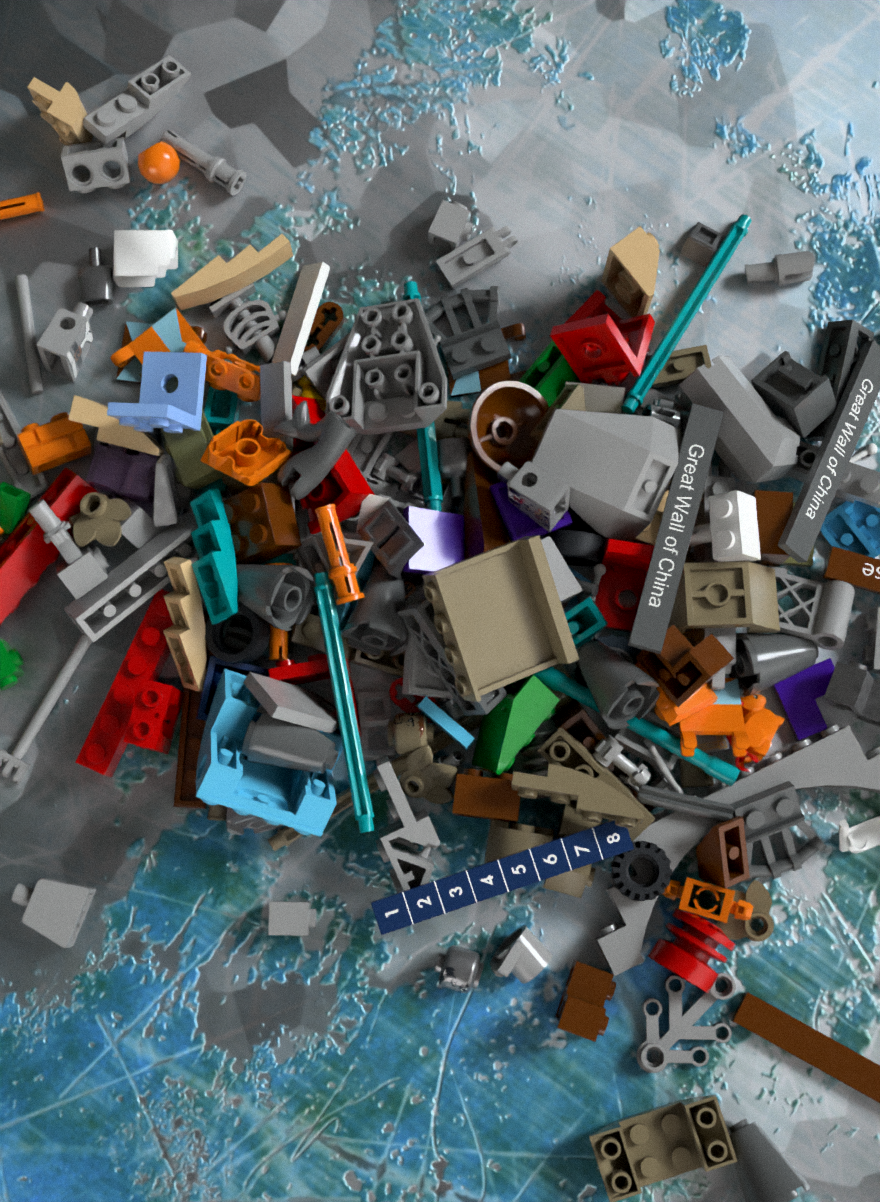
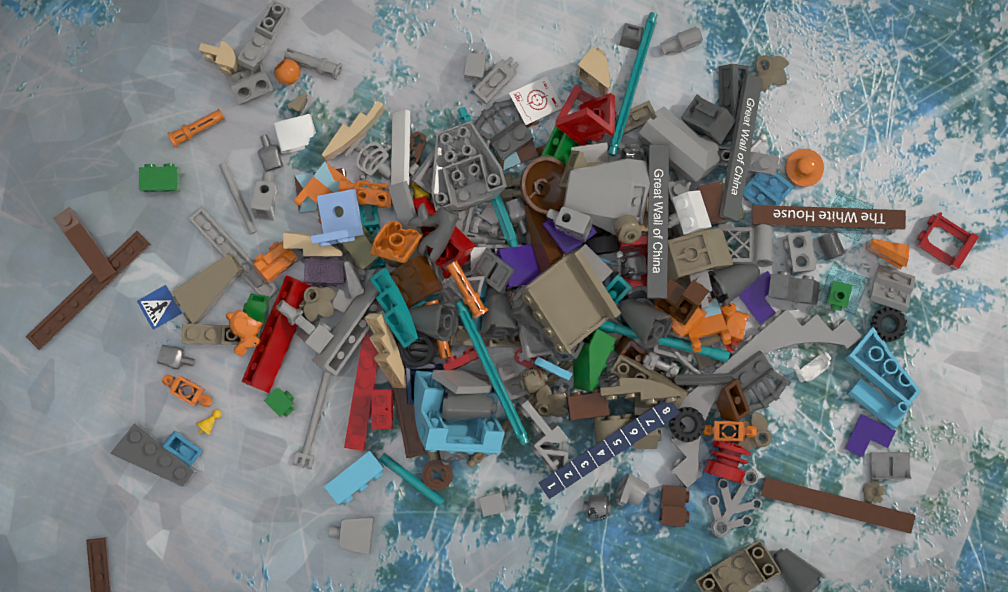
camera: 15 degrees left, 5 degrees up
none -> dark tan slope [286,93,309,114]
none -> medium azure brick [324,450,385,505]
none -> teal piece [379,453,445,507]
none -> reddish brown gear [422,460,453,490]
none -> white sticker [509,76,563,125]
none -> dark tan head [614,215,642,244]
none -> flat silver head [621,252,647,280]

